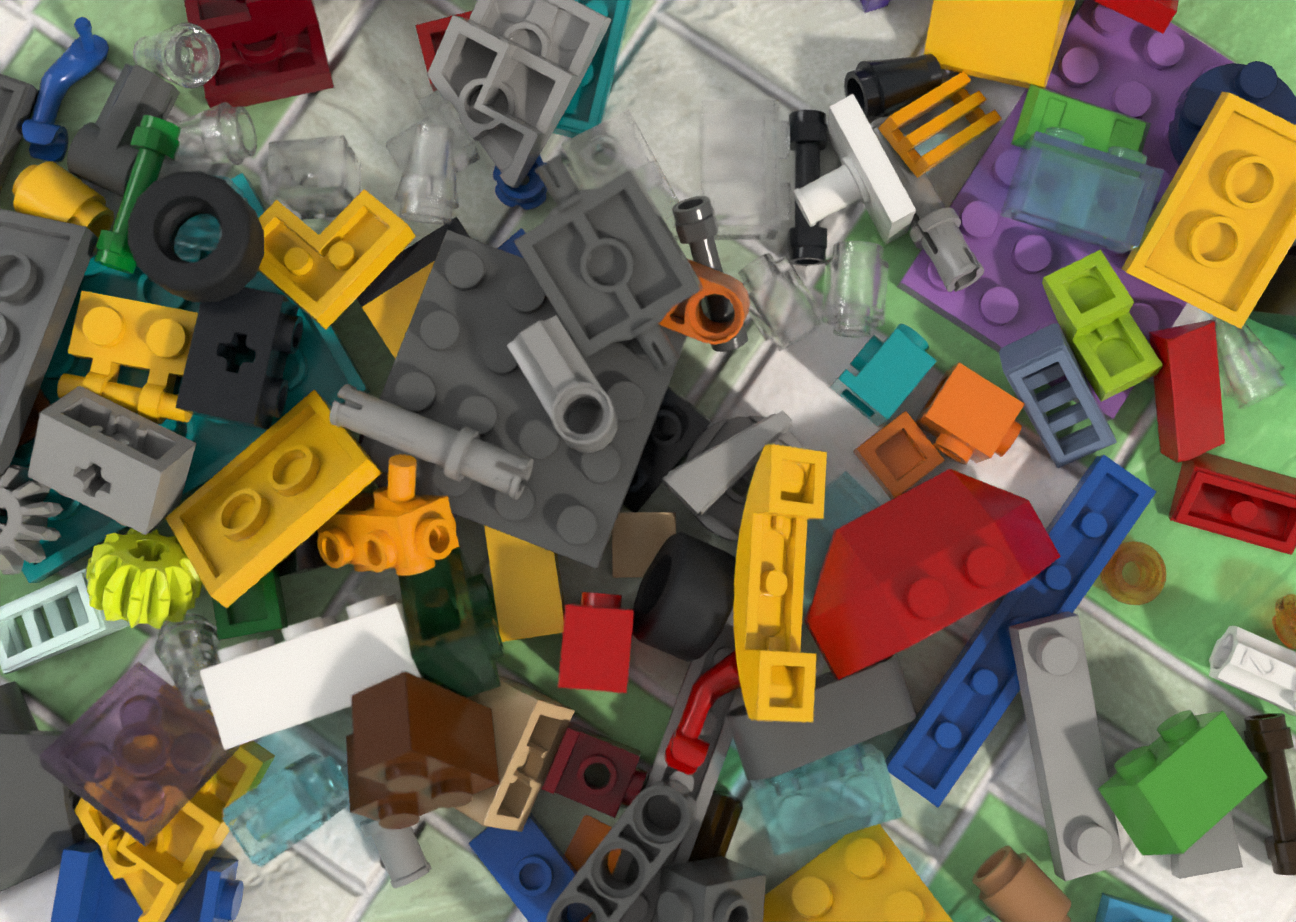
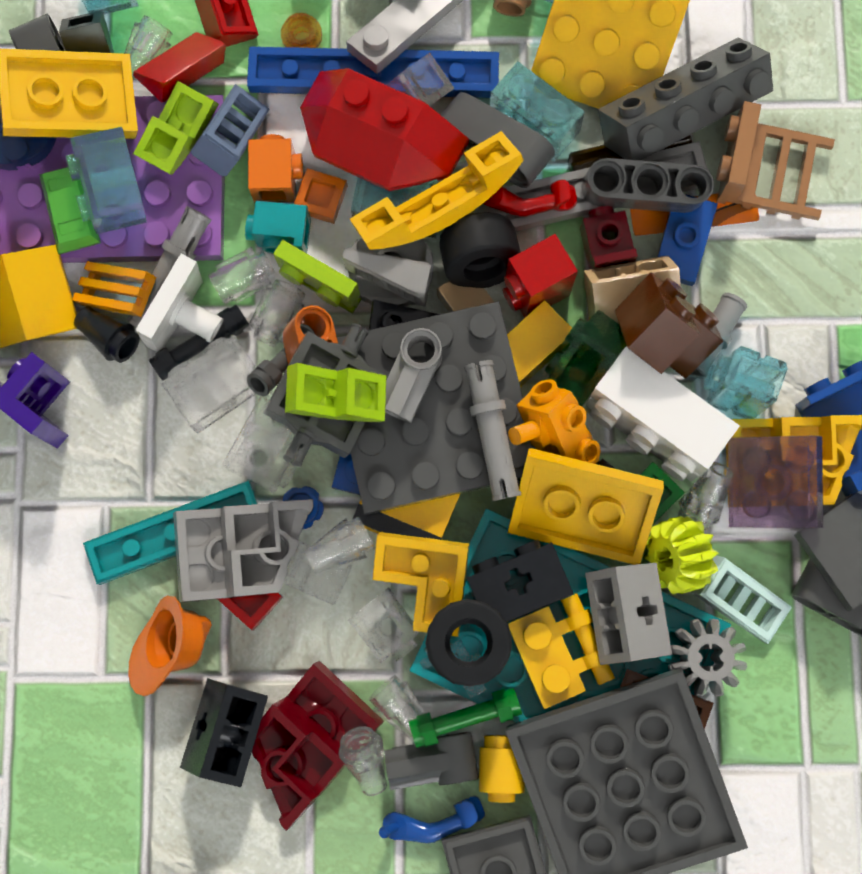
camera: 115 degrees left, 5 degrees down
none -> lime plate [273,239,361,314]
none -> lime slope [285,363,386,422]
none -> clear panel [387,53,455,107]

